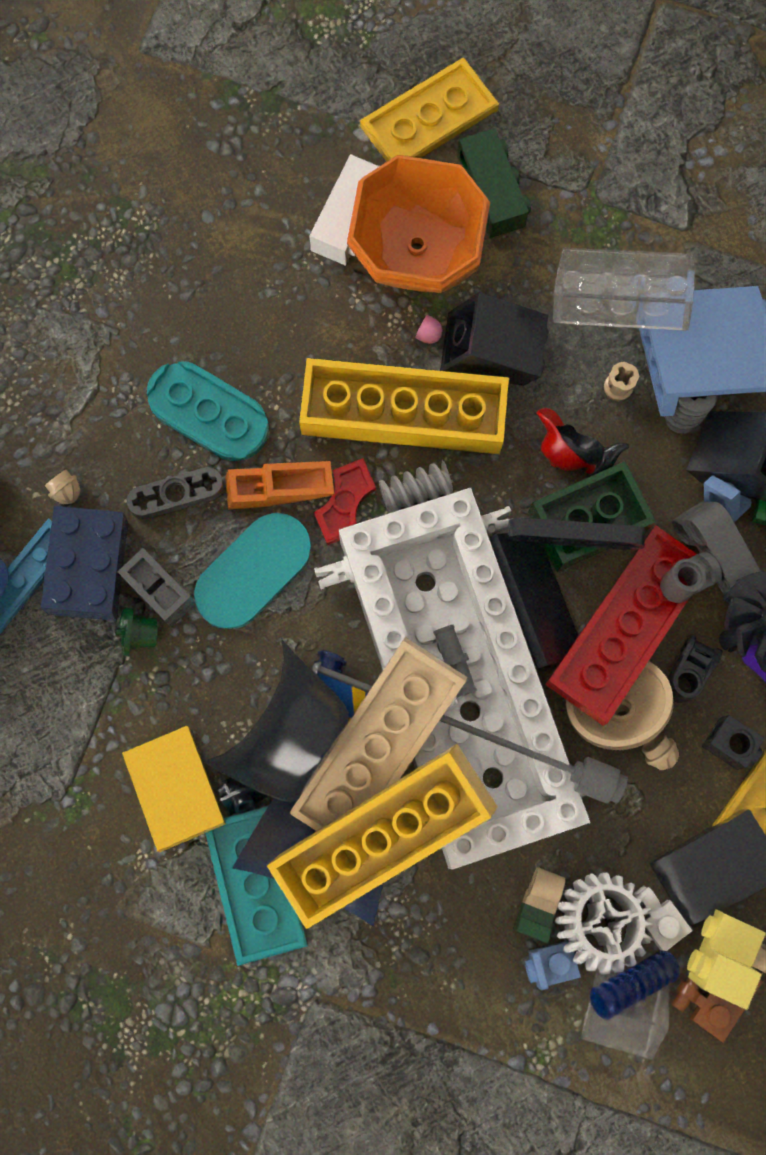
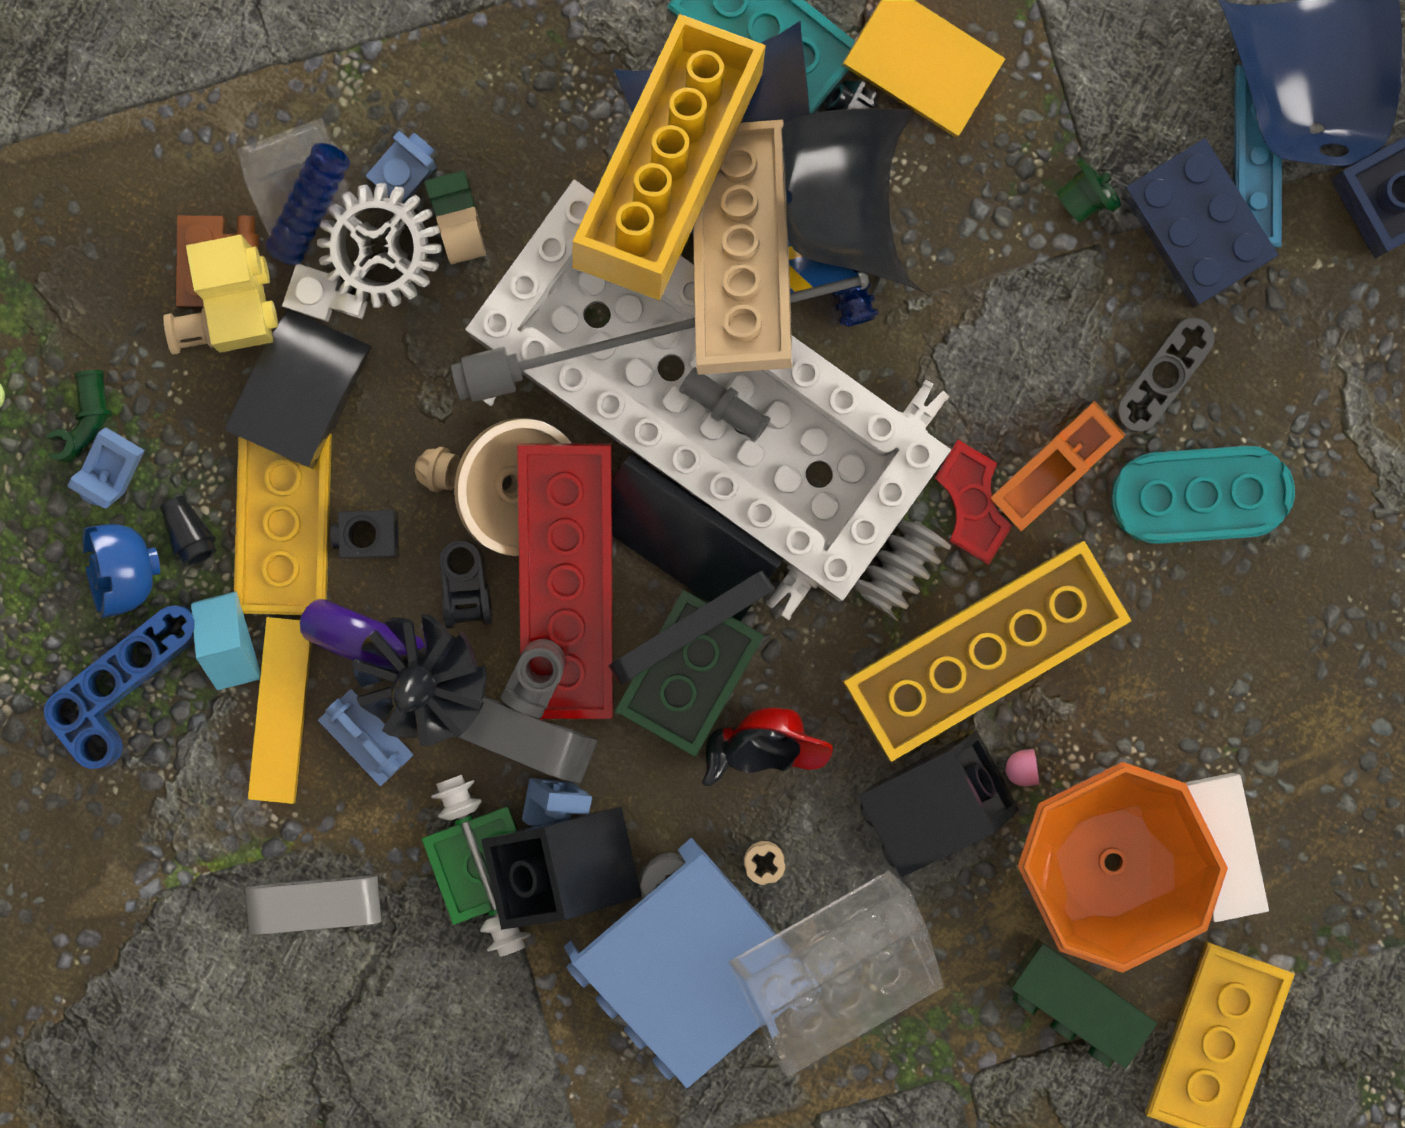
camera: 150 degrees right, 10 degrees up
tan plate [45,470,81,504] -> none
dark grey brick [117,548,196,627] -> none
teal tile [194,513,311,629] -> none

